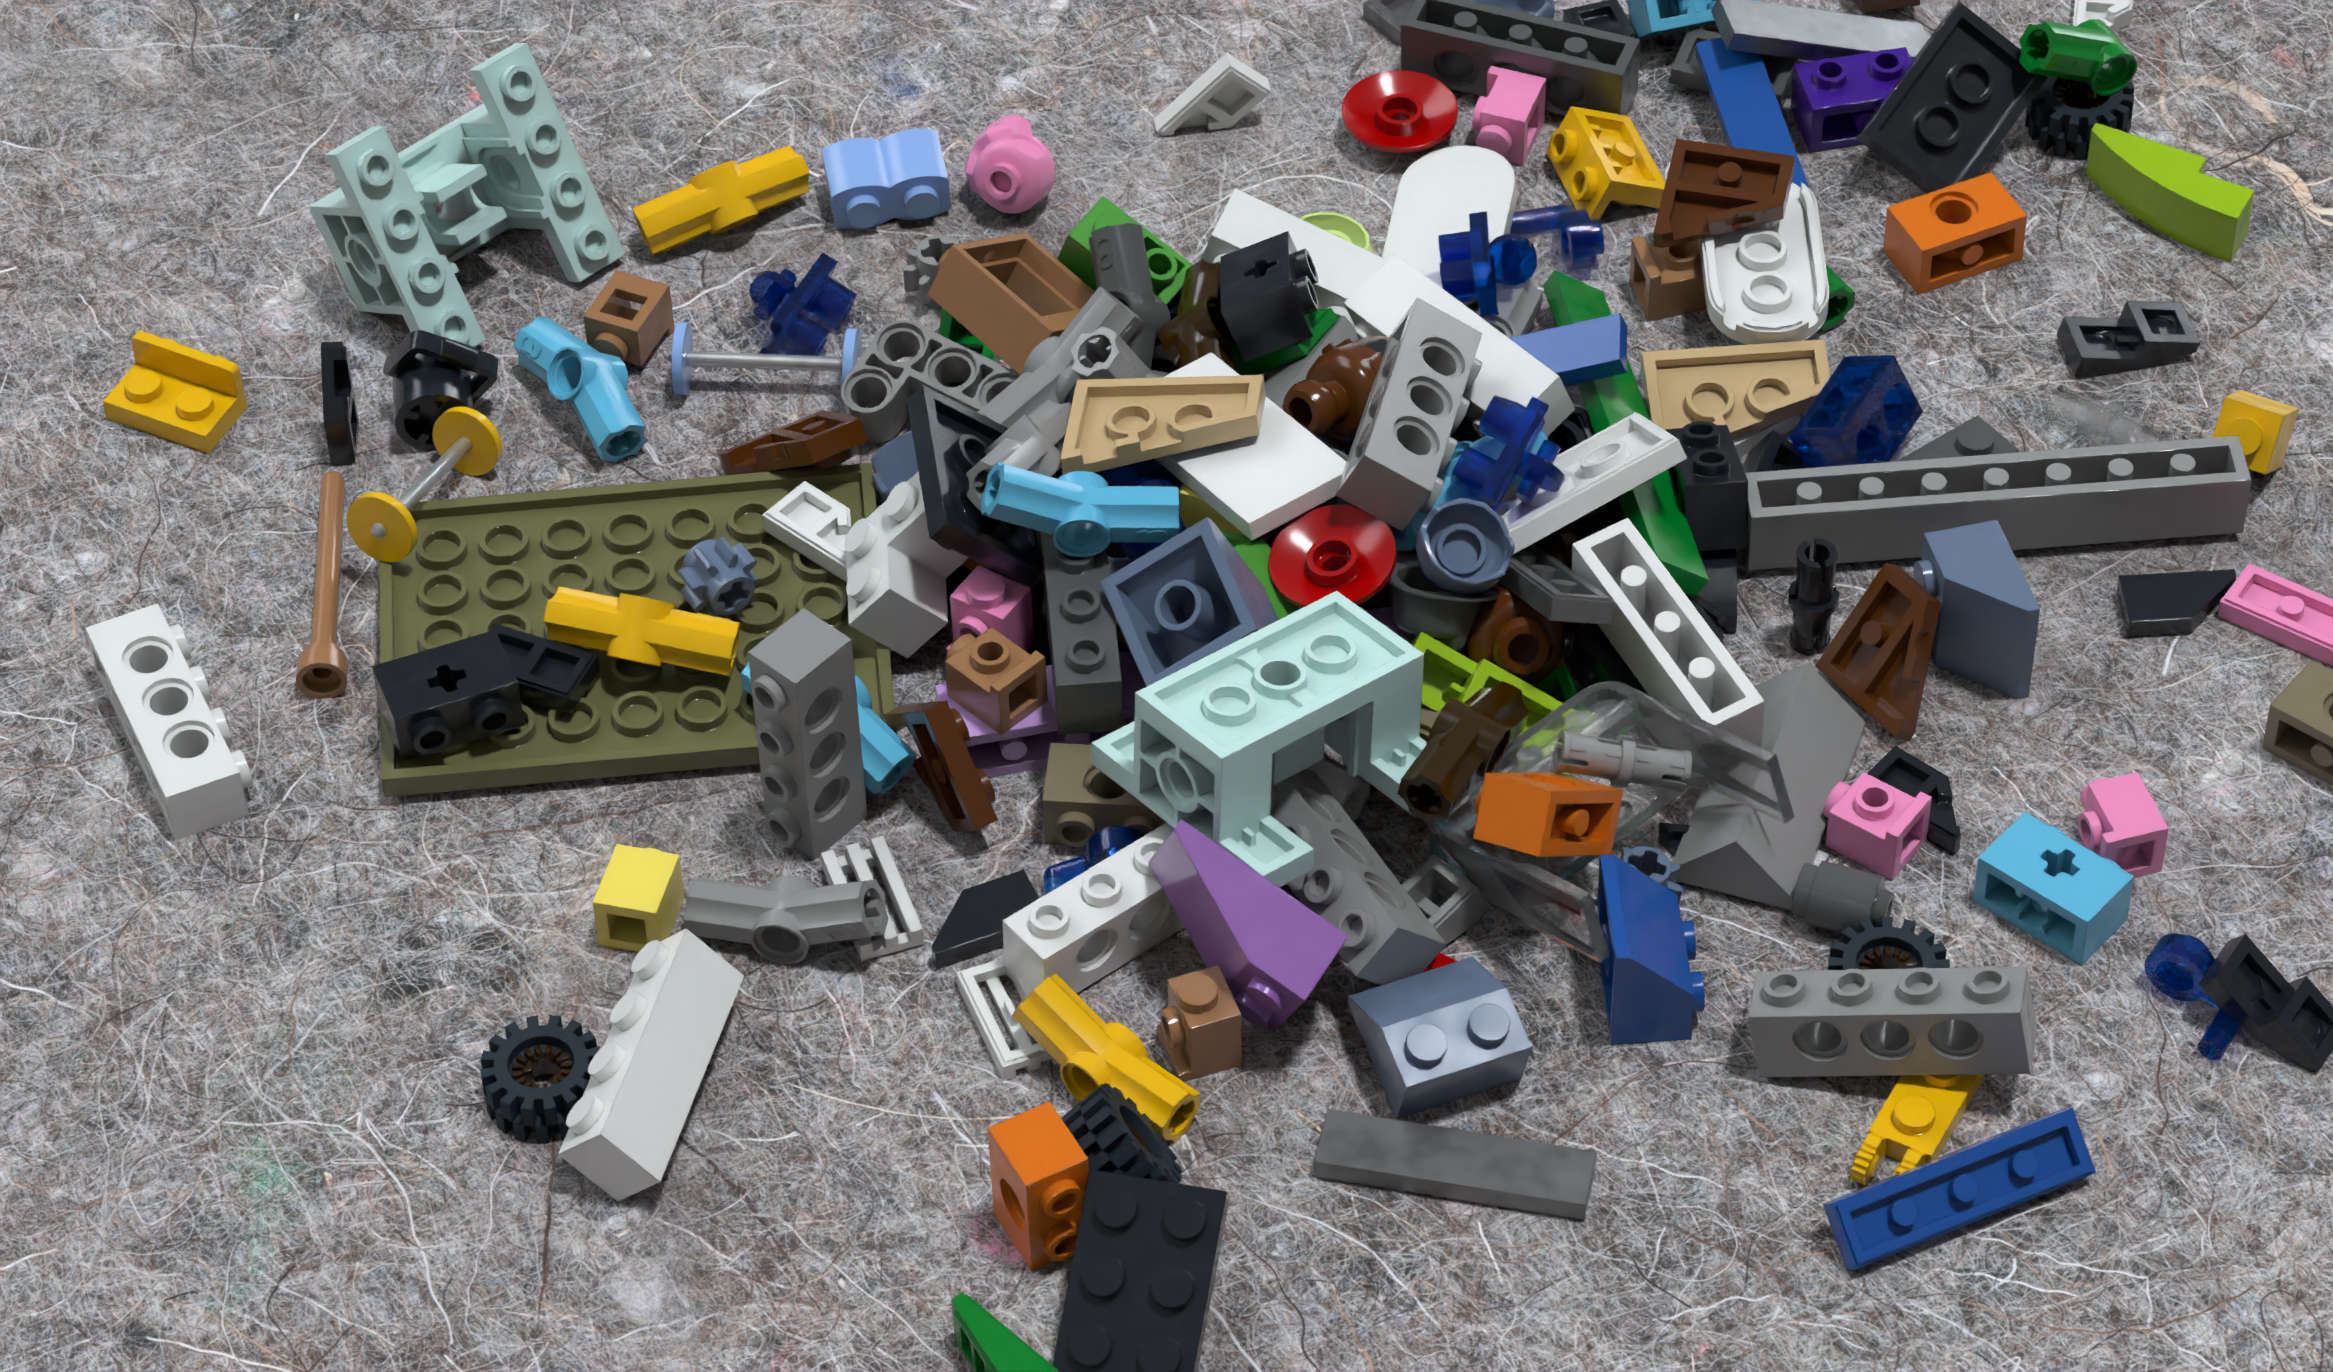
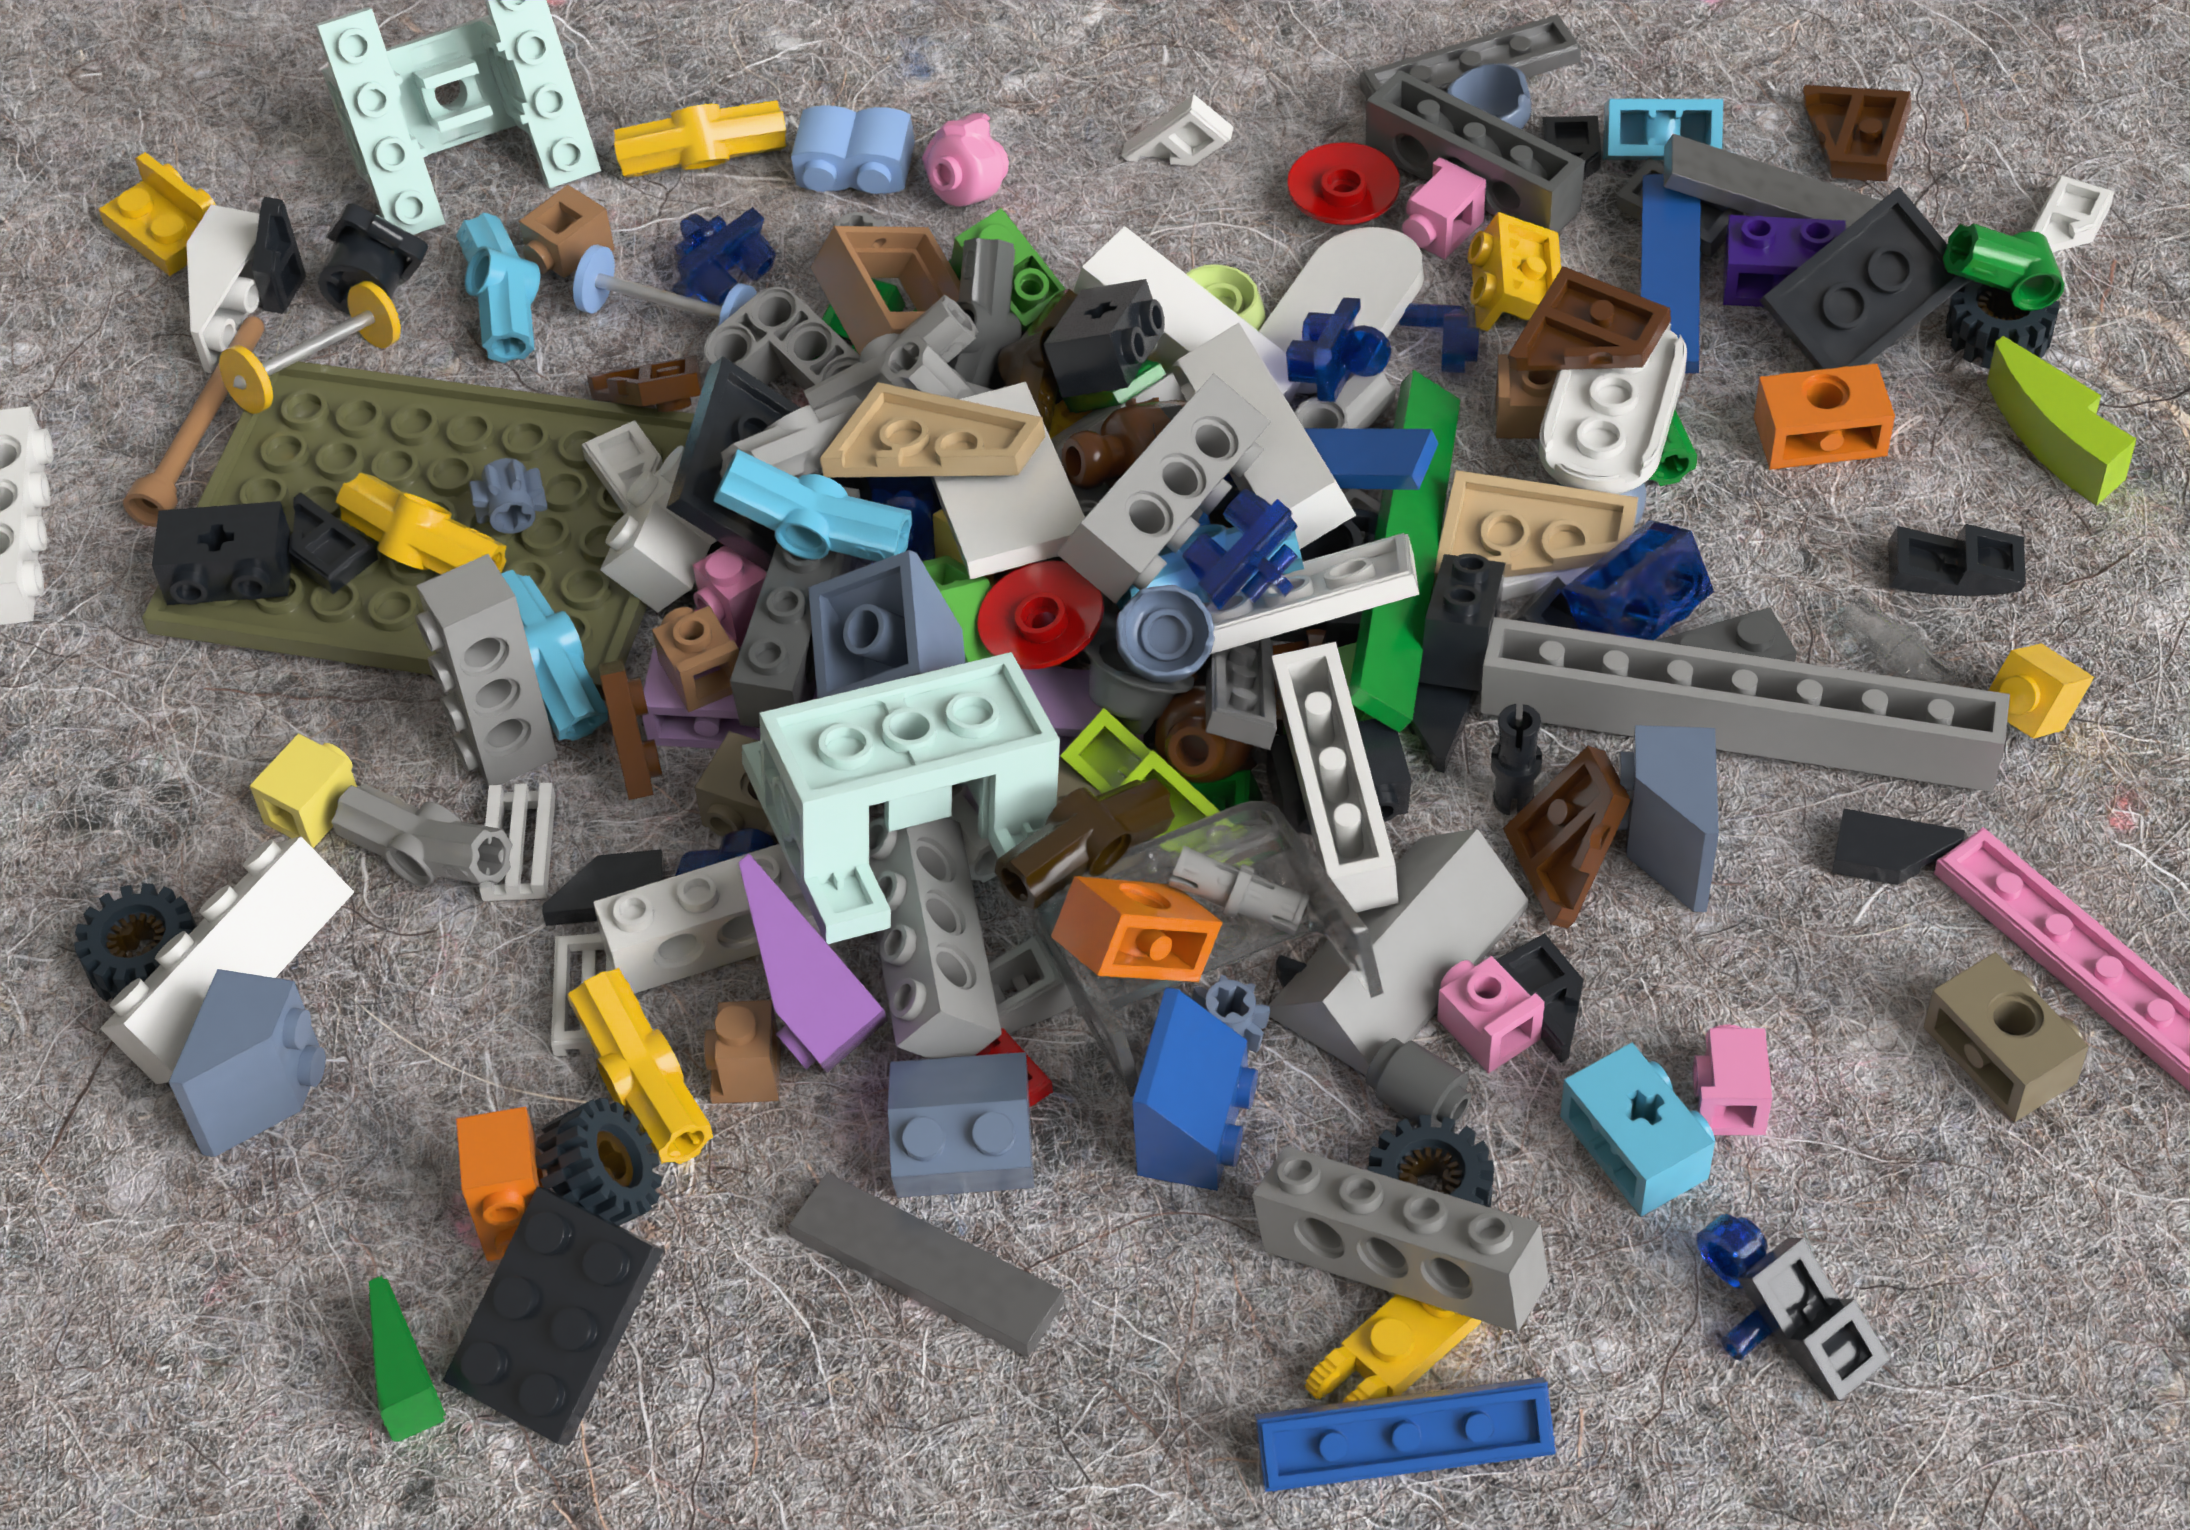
camera: 20 degrees right, 5 degrees up
none -> sand blue slope [169,969,326,1157]
none -> white slope [187,205,260,373]

